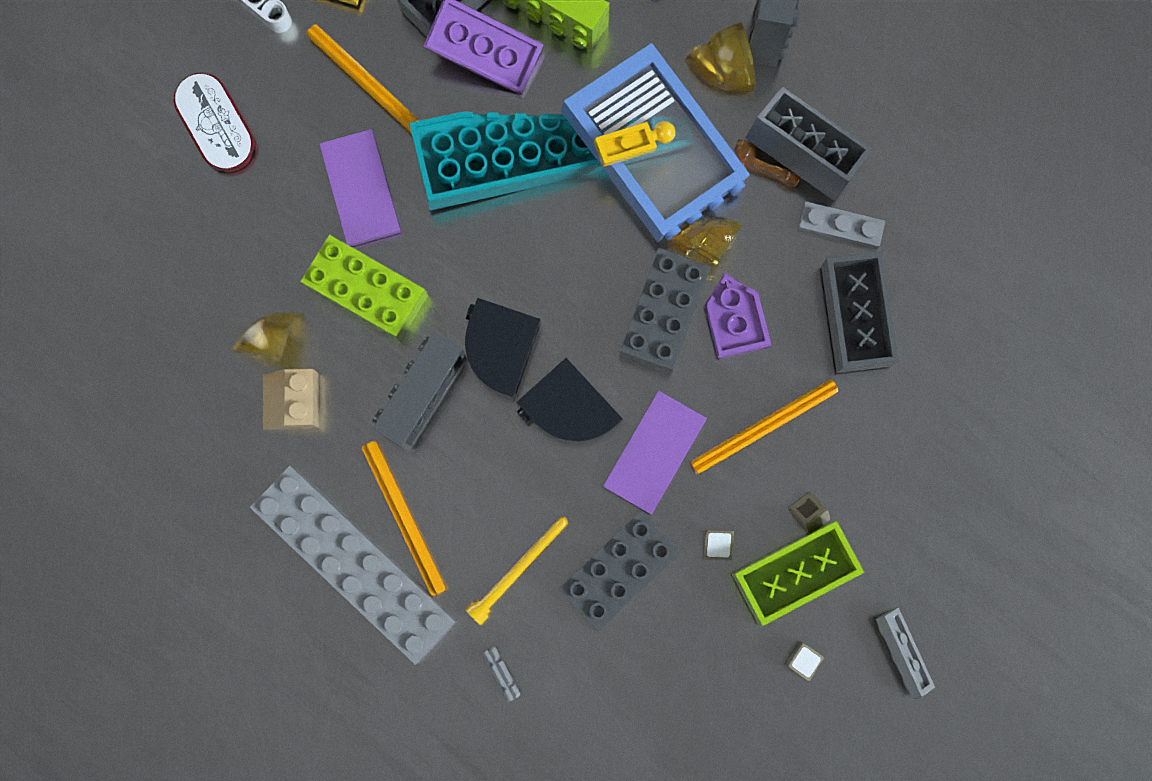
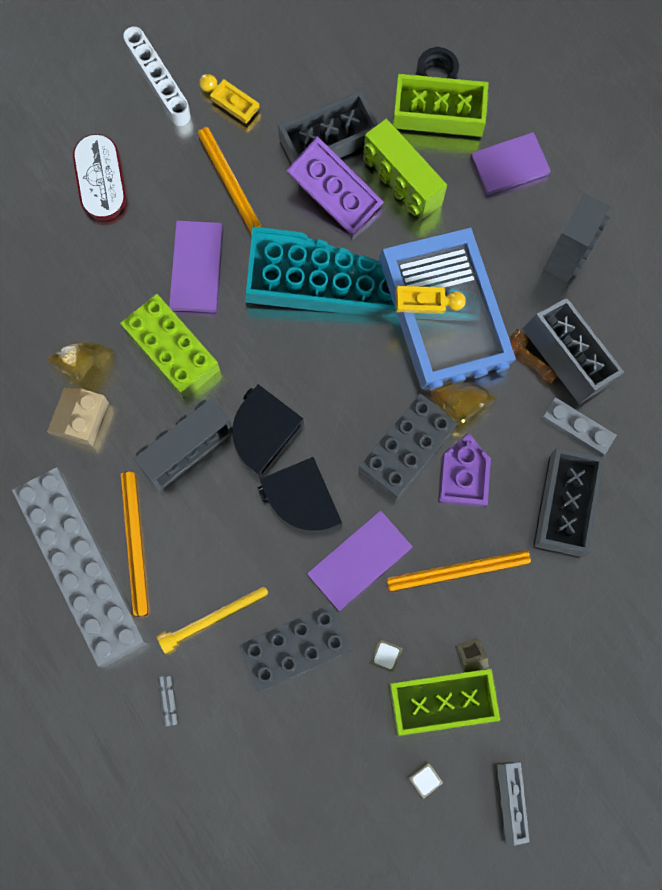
camera: 15 degrees right, 5 degrees down
clear yellow brick [686,22,755,95] -> none

